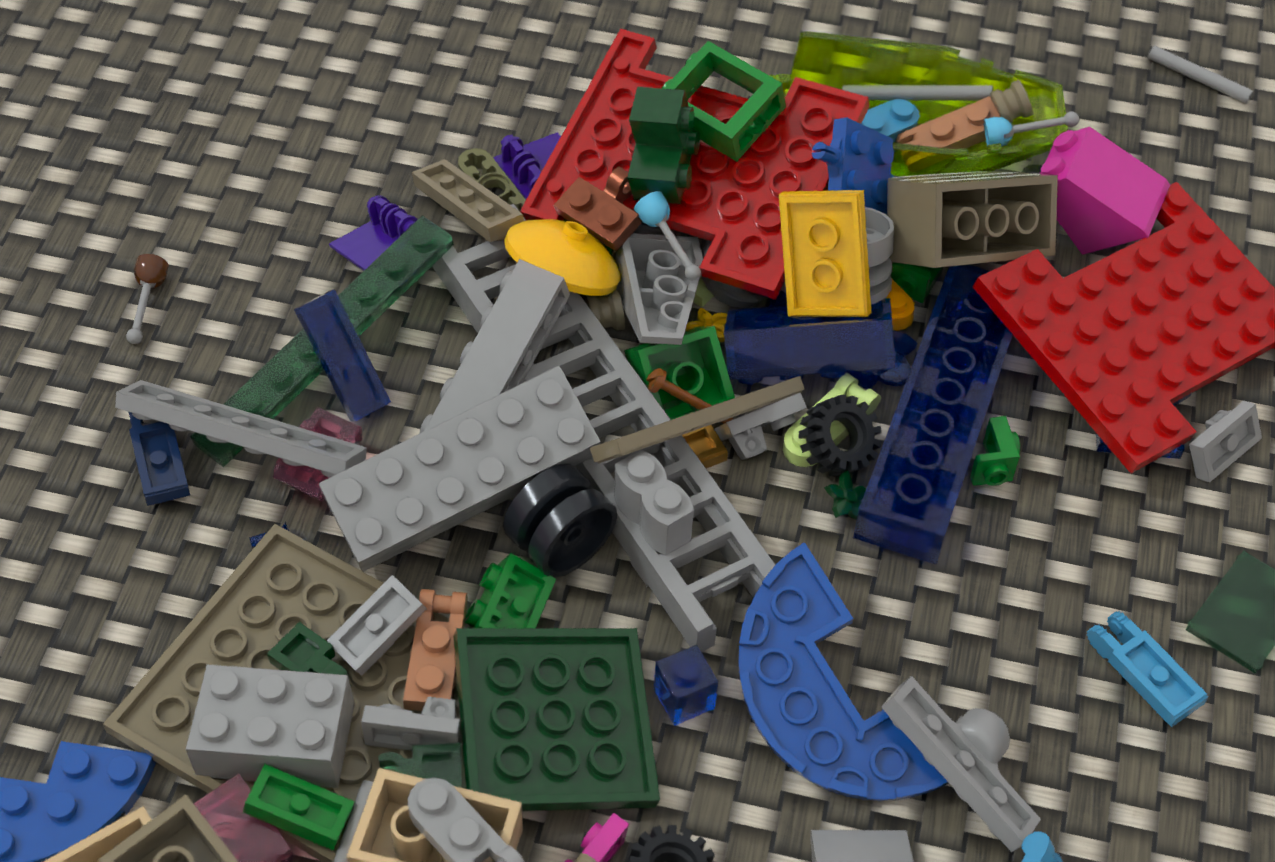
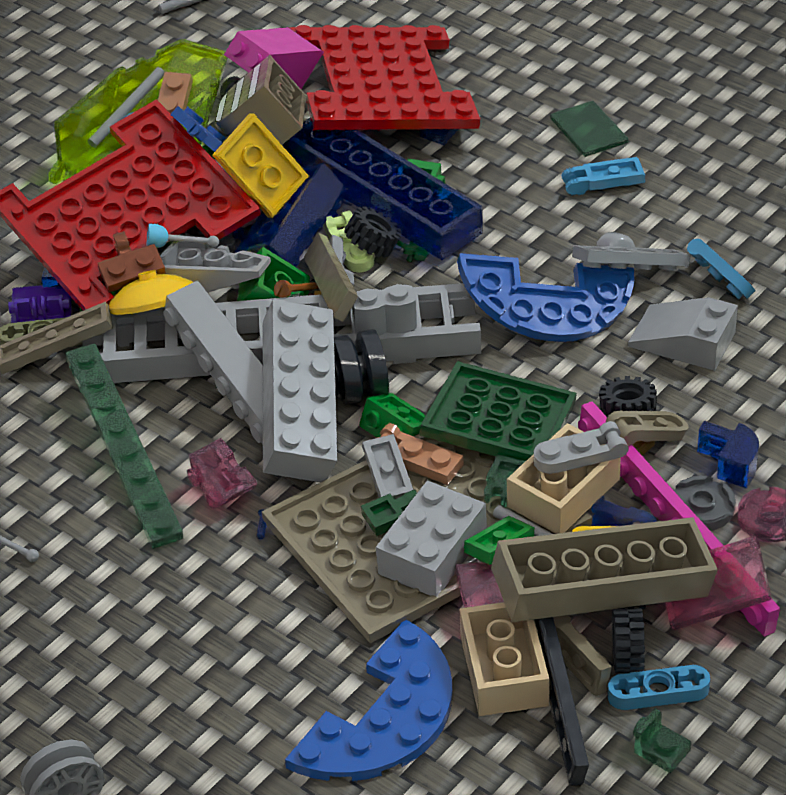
camera: 60 degrees left, 10 degrees down
light grey plate [115,380,367,477] -> none
dark blue hinge [129,412,190,506] -> none
clear blue plate [294,289,391,422] -> none
dark purple hinge [329,195,434,275] -> none
light grey hinge [361,697,462,756] -> none
dark green brick [627,87,700,204] -> none
clear blue brick [654,645,718,726] -> none
green window [662,41,786,162] -> none
hinge [984,112,1079,149] -> none
dark tan wheel [990,80,1034,124] -> none
light grey hinge [1189,401,1262,483] -> none

